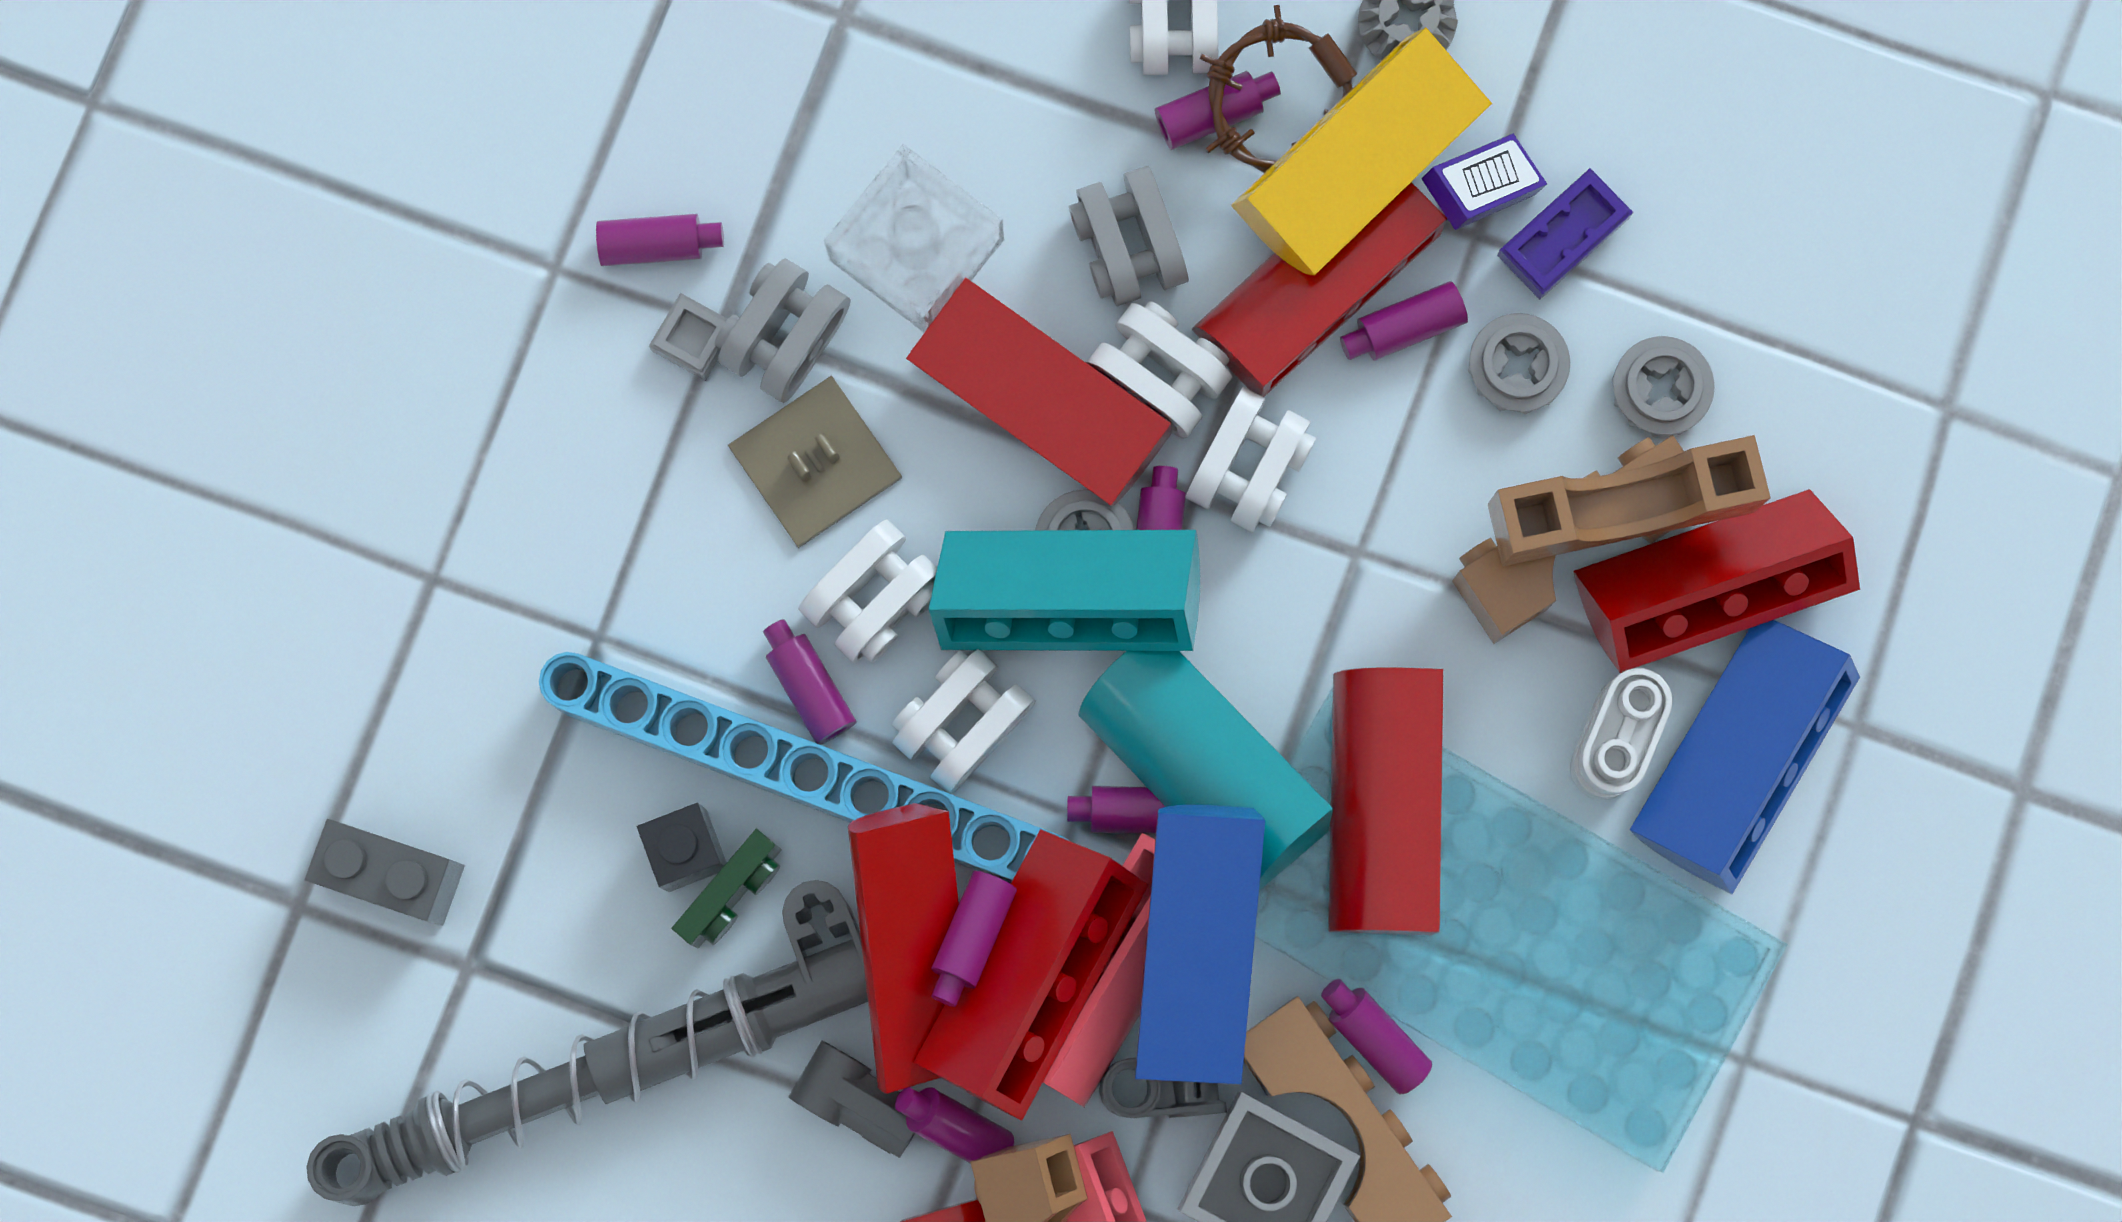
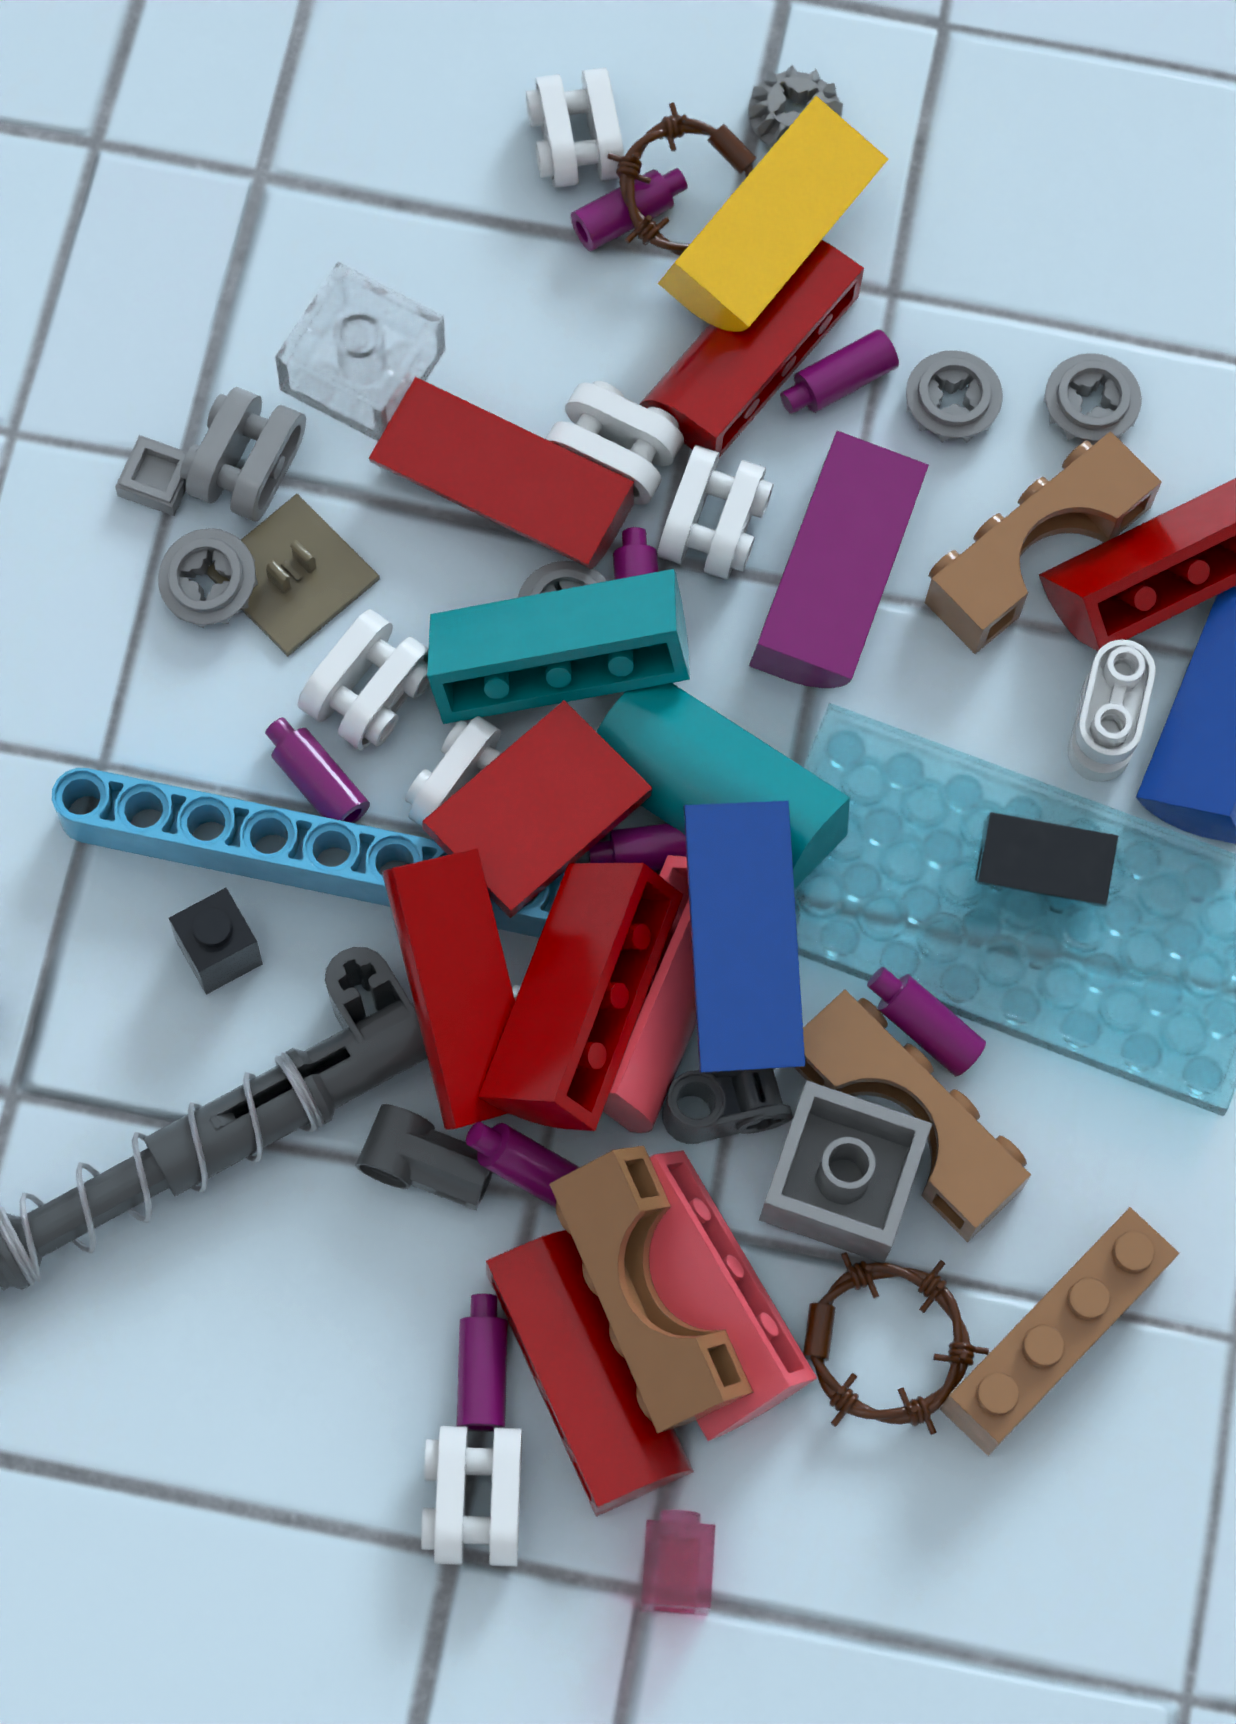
camera: 15 degrees left, 10 degrees down
magenta cylinder [596,214,724,266] -> none
dark green plate [671,828,782,948] -> none
magenta cylinder [931,871,1017,1007] -> none
light grey brick [1069,166,1189,306] -> none
red brick [1328,667,1443,936] -> none
tile [1421,133,1547,230] -> none
medium nougat arch [1487,435,1771,566] -> none
dark purple plate [1497,168,1633,300] -> none
none -> light grey gear [158,528,258,628]
none -> red tile [422,700,652,919]
none -> magenta brick [749,430,929,688]
none -> black hinge [975,812,1118,907]

